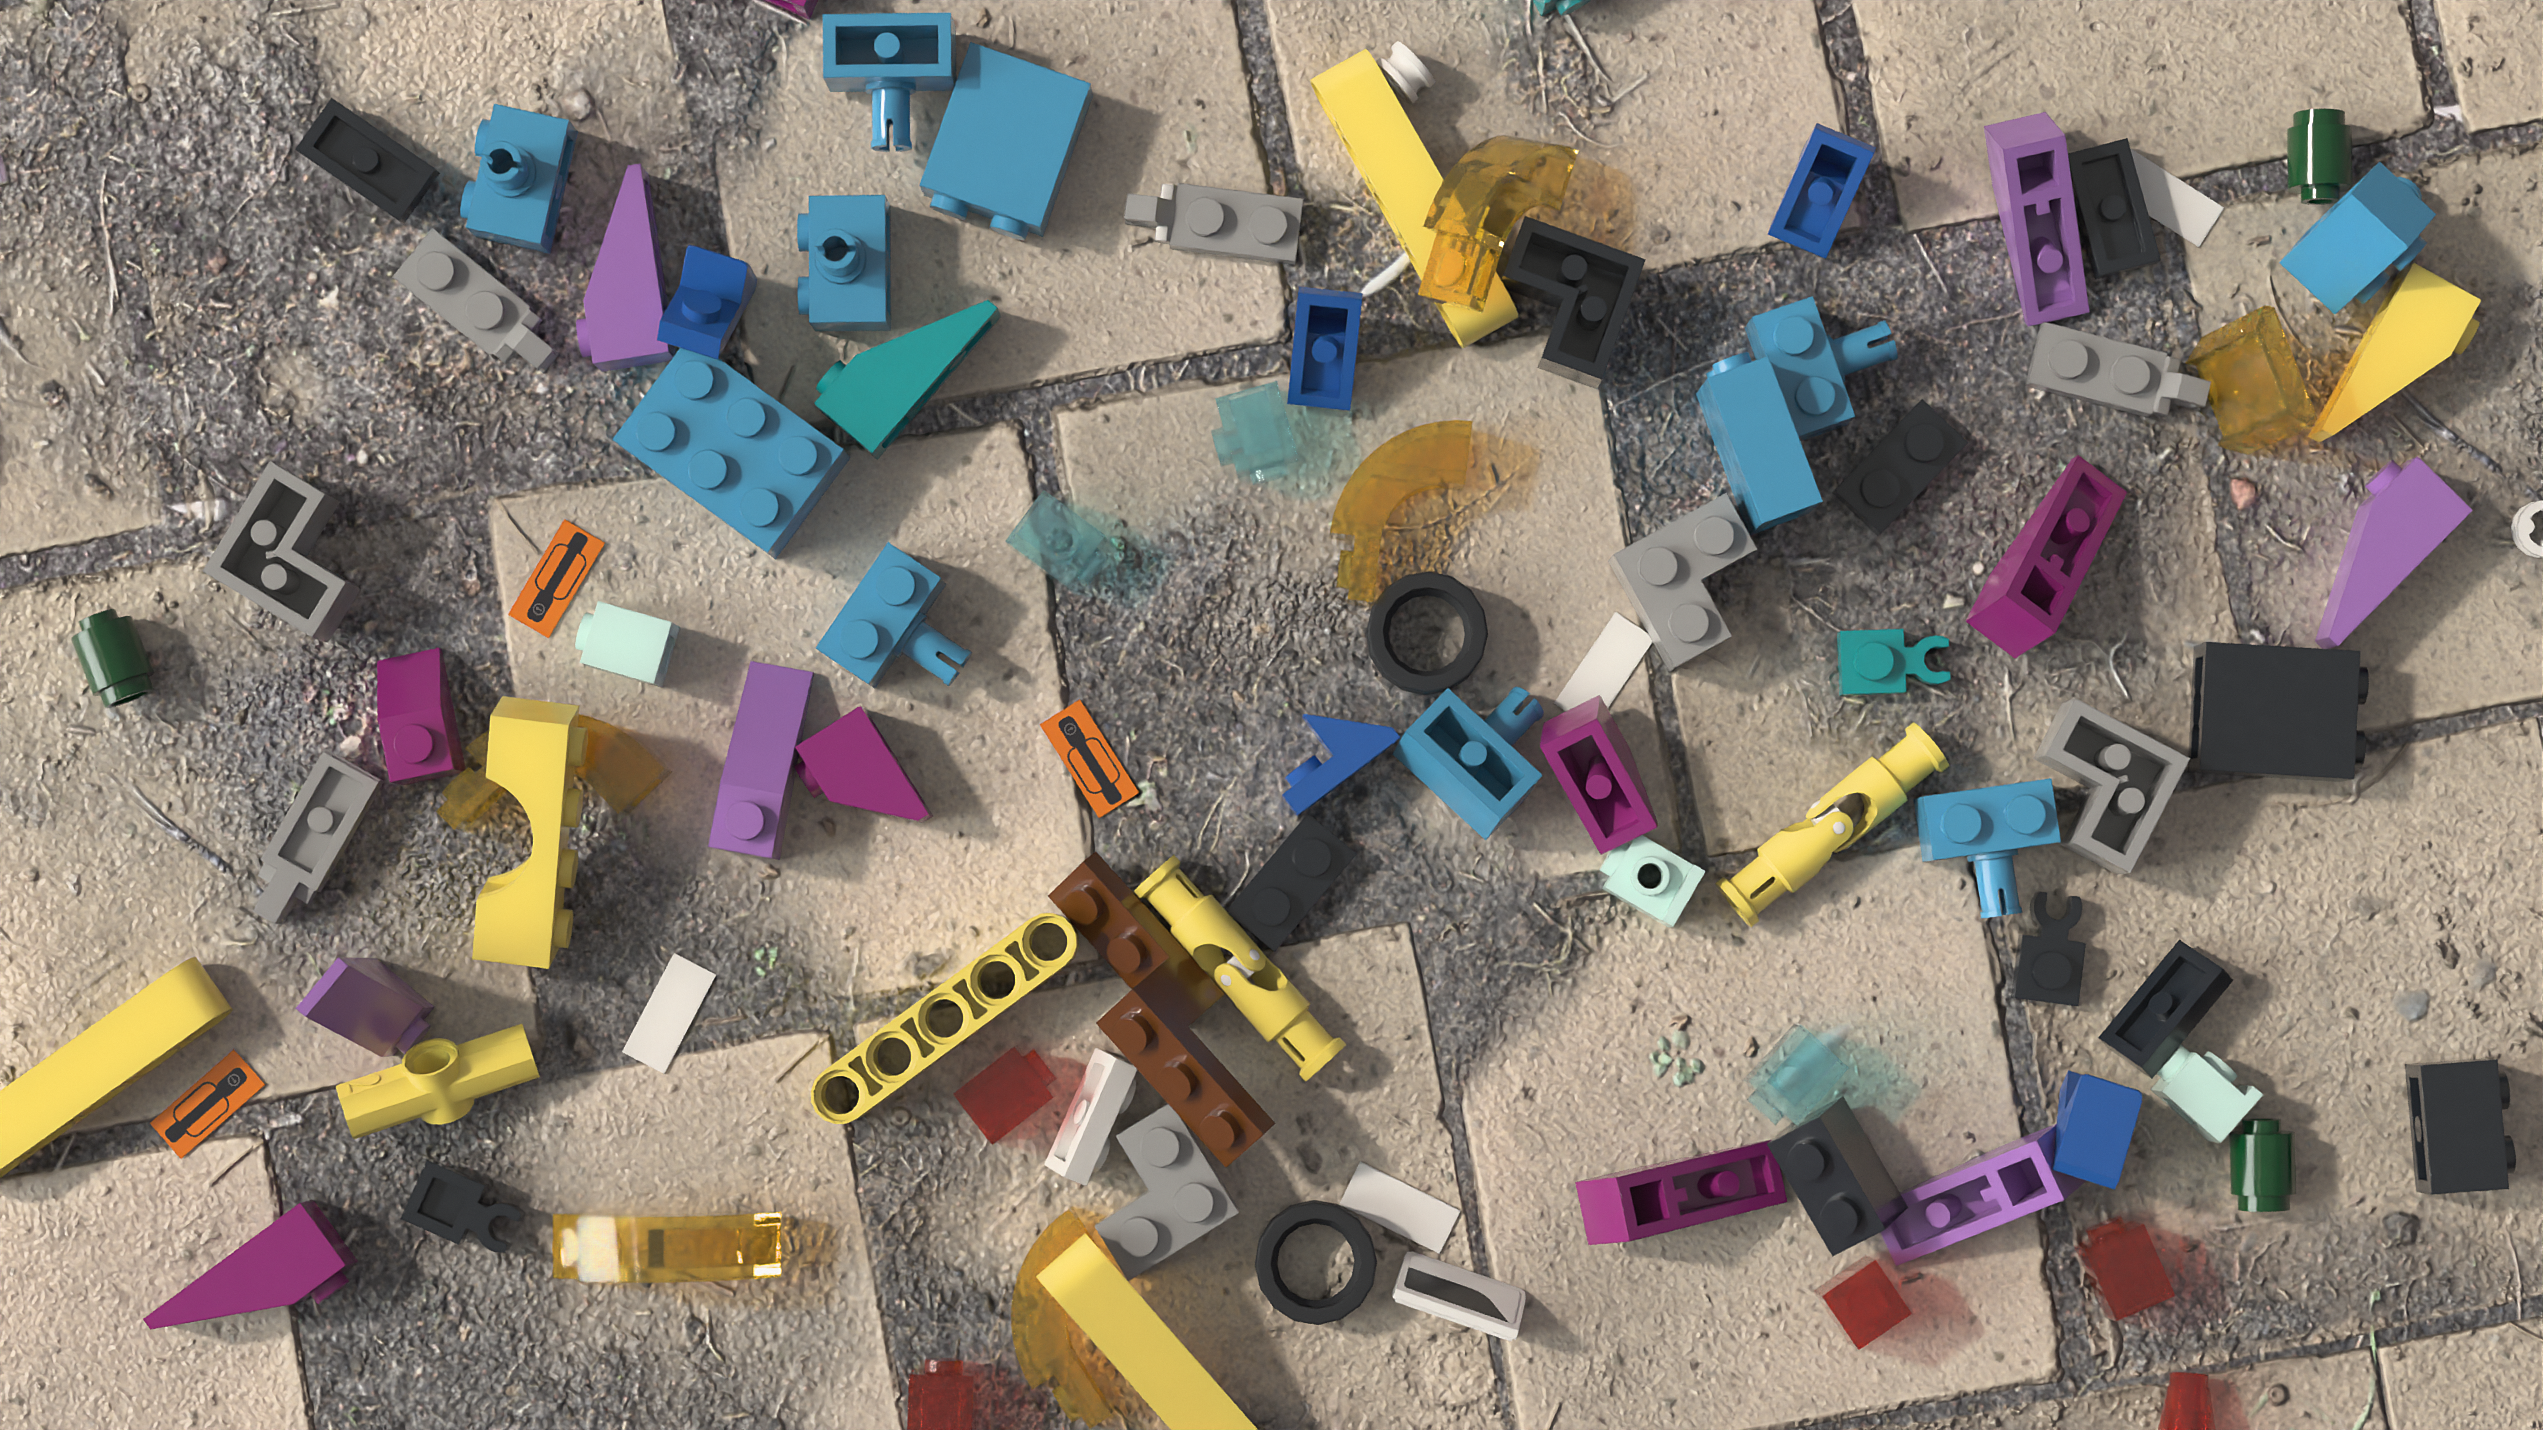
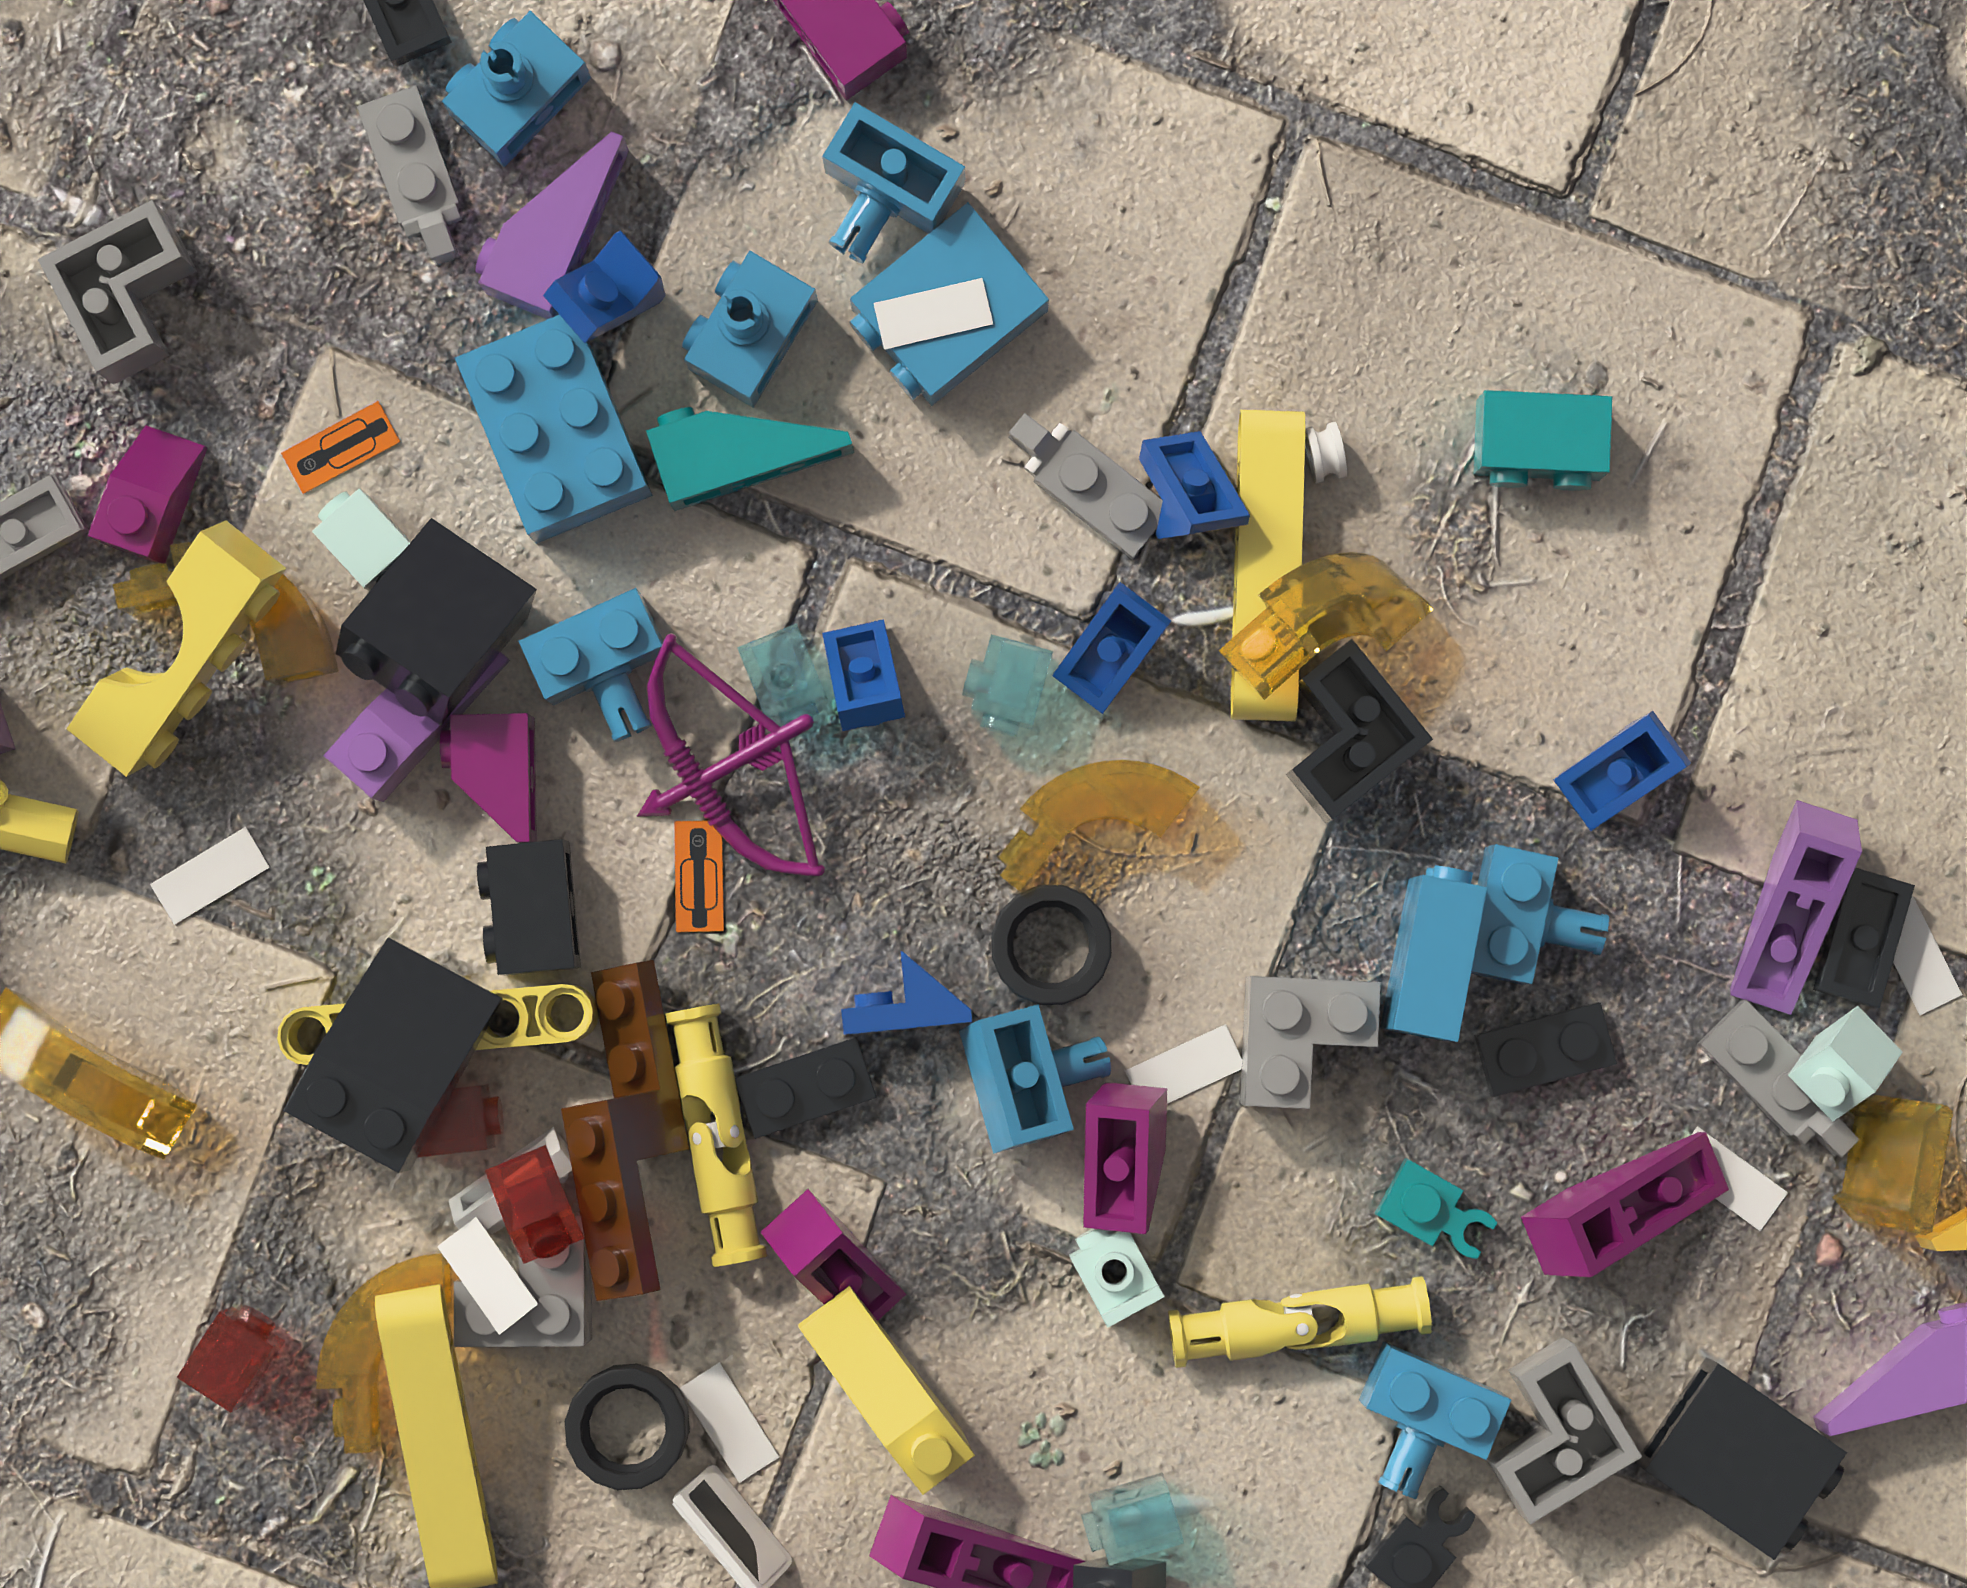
camera: 30 degrees right, 0 degrees up
none -> black slope [283,937,503,1173]
none -> black brick [335,518,537,725]
none -> white sticker [438,1217,538,1335]
none -> black brick [477,839,581,976]
none -> clear red brick [485,1145,585,1264]
none -> magenta piece [636,633,825,877]
none -> magenta slope [760,1189,907,1321]
none -> light yellow slope [798,1286,975,1495]
none -> blue slope [822,619,905,731]
none -> white sticker [873,278,993,350]
none -> blue slope [1139,431,1250,539]
none -> white sticker [1691,1126,1788,1231]
none -> light aqua brick [1788,1006,1903,1121]

